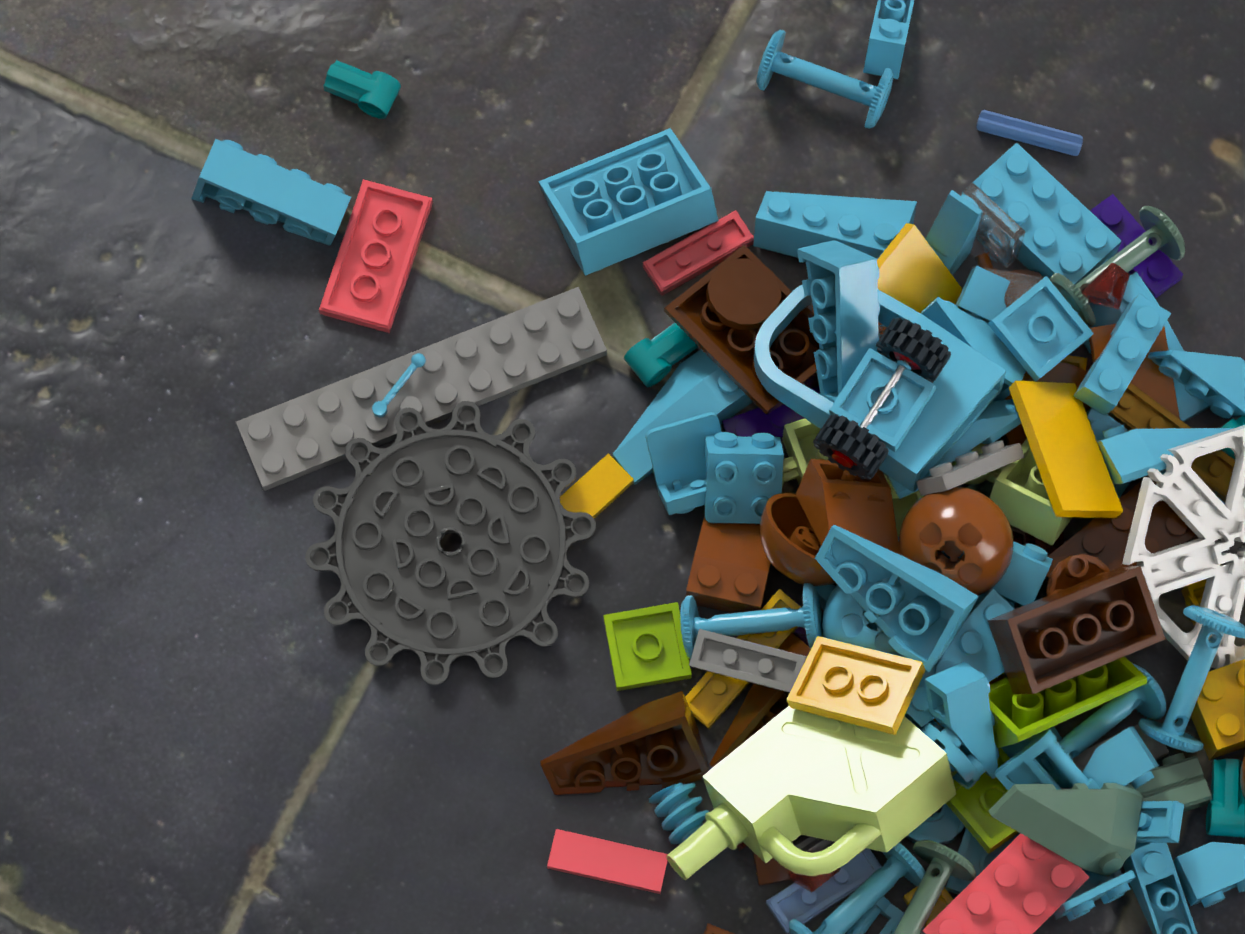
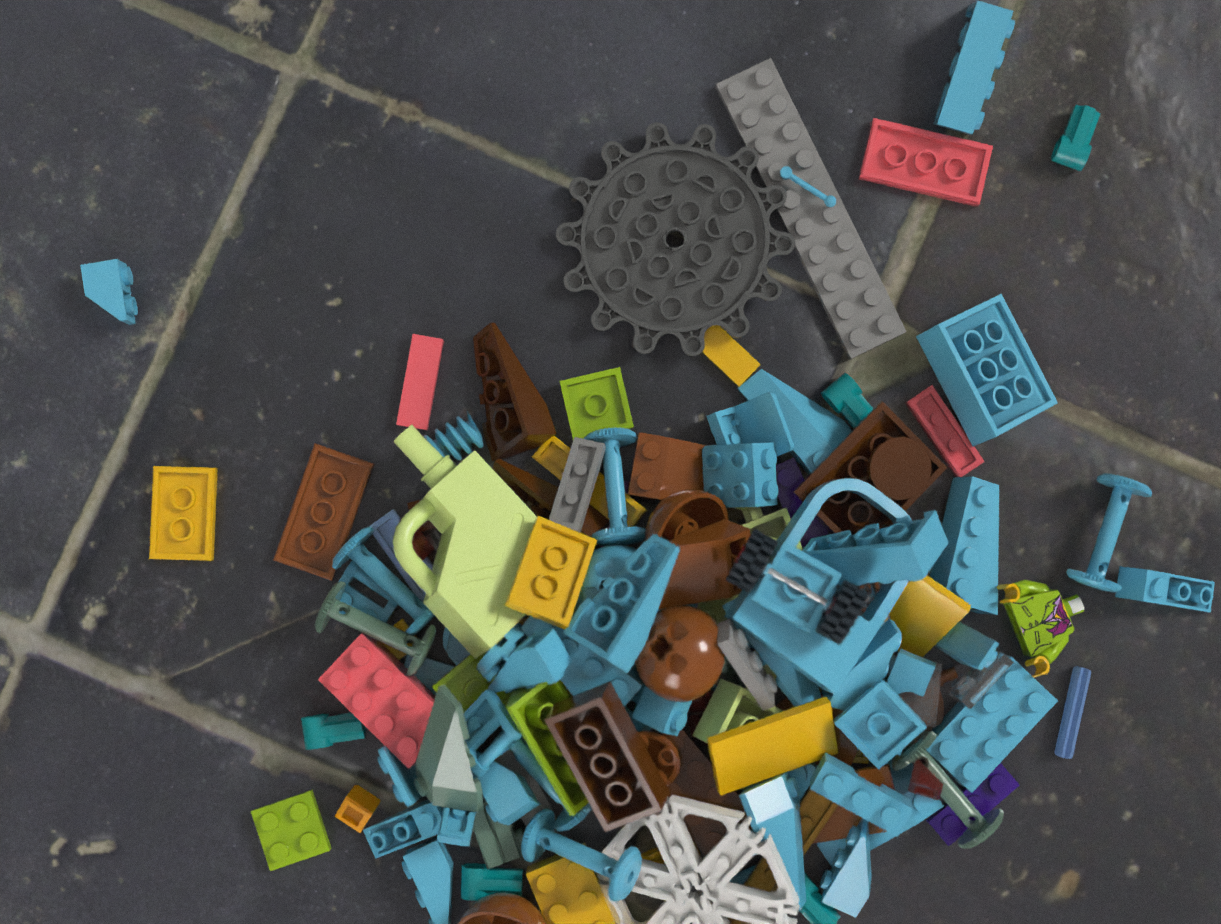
camera: 90 degrees right, 15 degrees up
none -> lime torso [997,580,1084,678]

